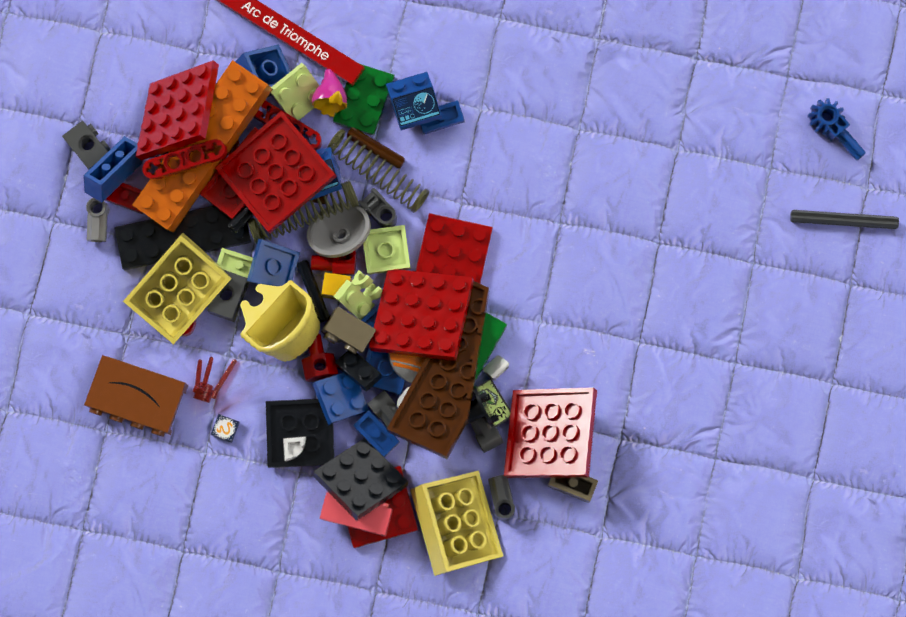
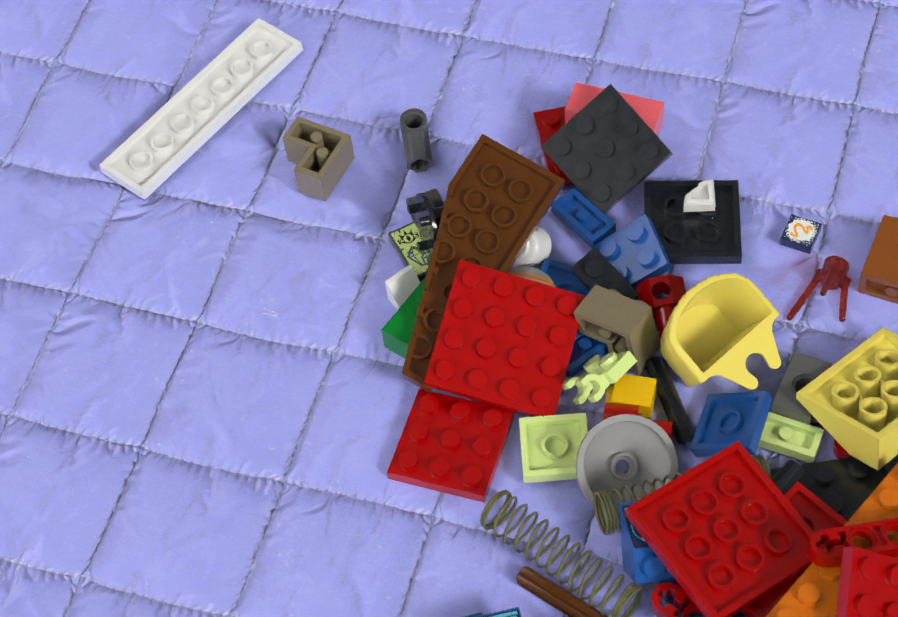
camera: 170 degrees left, 25 degrees down
dark grey piece [358,188,397,228] -> none
dark grey piece [367,390,397,436] -> none
light yellow slope [410,471,503,576] -> none
plate [504,387,597,478] -> none
none -> white plate [99,18,303,200]

